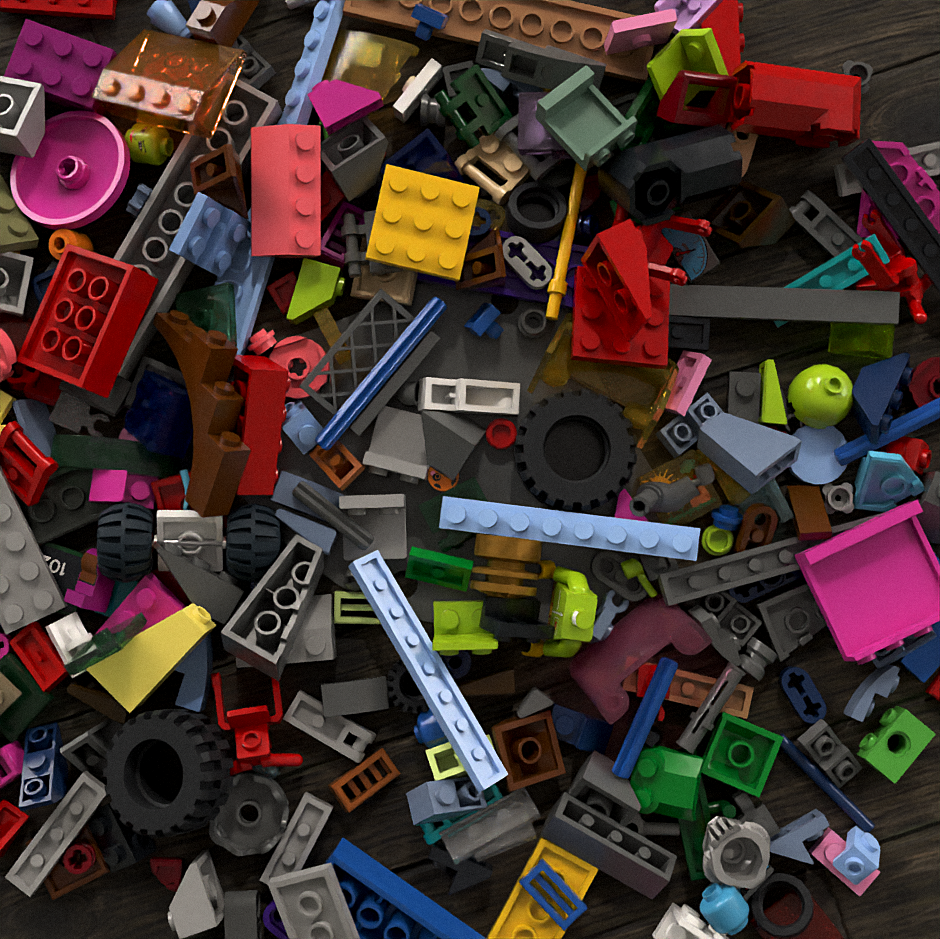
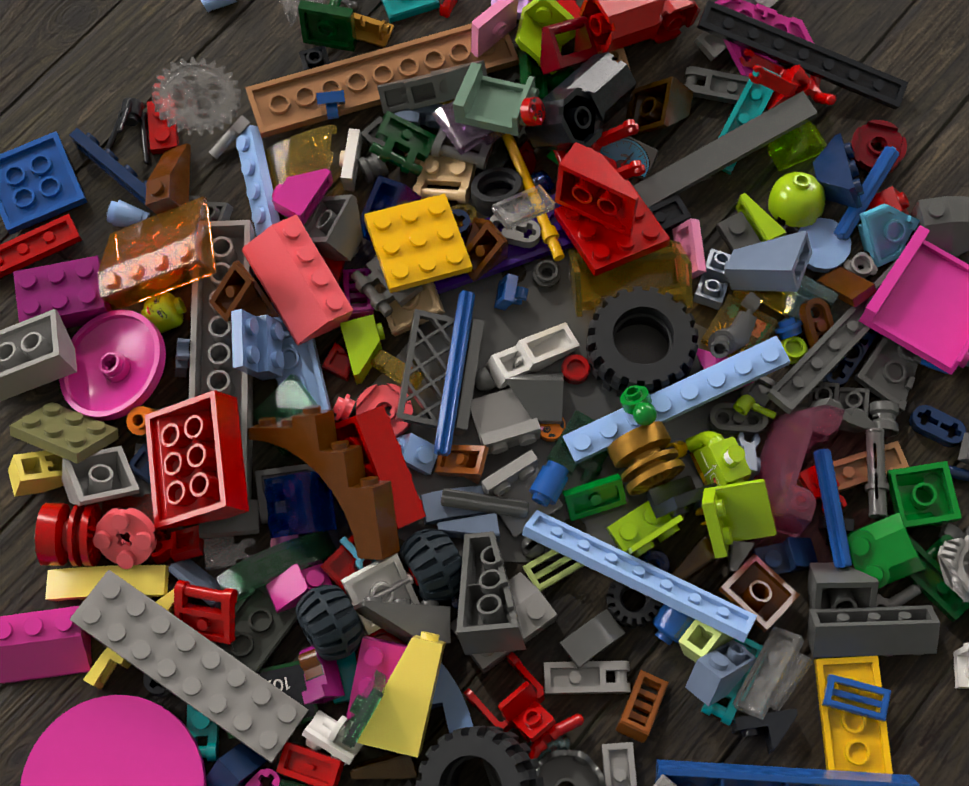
camera: 30 degrees left, 15 degrees down
none -> clear plate [492,184,555,230]
none -> red tile [520,97,545,126]
none -> blue brick [529,460,569,507]
none -> green plate [620,385,657,426]
none -> lime bracket [701,479,777,559]

